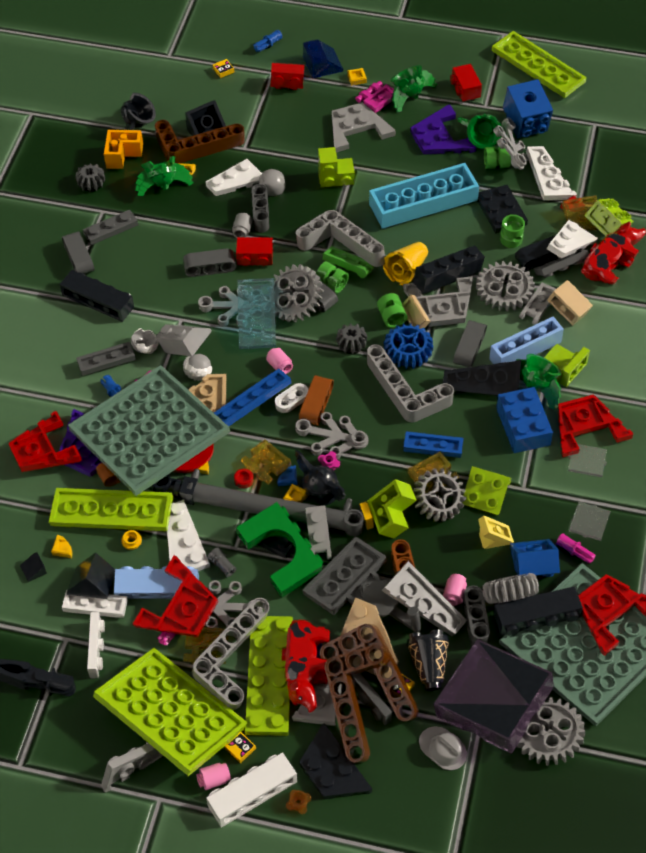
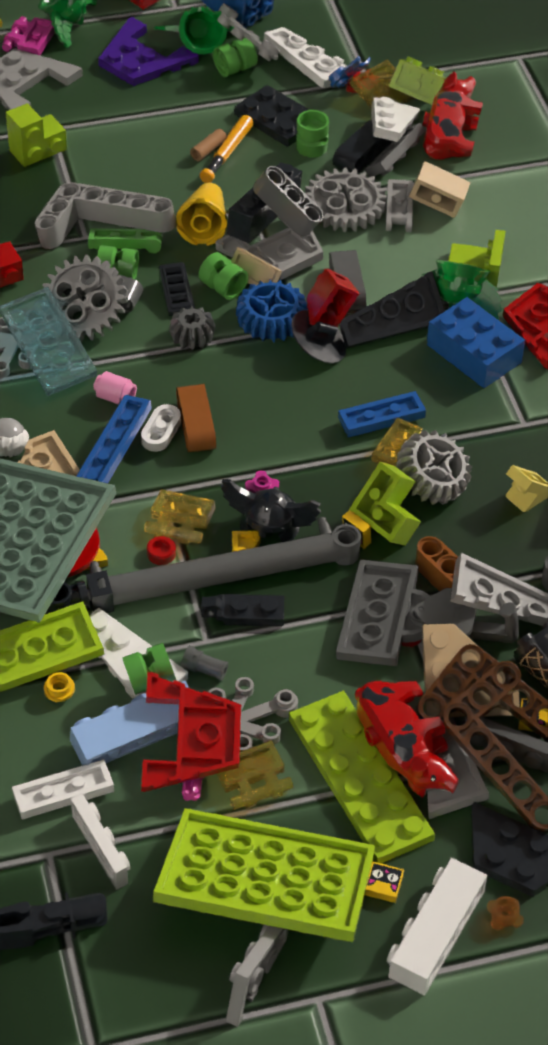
camera: 30 degrees left, 5 degrees down
black slope [67,552,115,599] -> none
light grey beam [192,598,270,710] -> none
bright pink brick [196,762,231,790] -> none
green arch [236,502,323,598] -> none
blue tile [278,465,297,486] -> none
light grey plant [295,412,369,459] -> none
light grey hinge [305,506,332,560] -> none
light grey beam [367,344,454,423] -> none
medium azure brick [369,163,479,228] -> none
bright pink brick [443,574,467,606] -> none
lime bracket [462,466,512,515] -> none
light blue brick [489,317,564,364] -> none
none -> bright green wheel [122,643,176,695]
none -> black slope [159,262,195,316]
none -> medium nougat axle [190,129,227,161]
none -> light orange piece [199,115,253,183]
none -> dark grey beam [253,166,324,237]
none -> black shield [291,310,346,364]
none -> red torso [307,268,359,327]
none -> blue plate [328,56,371,88]

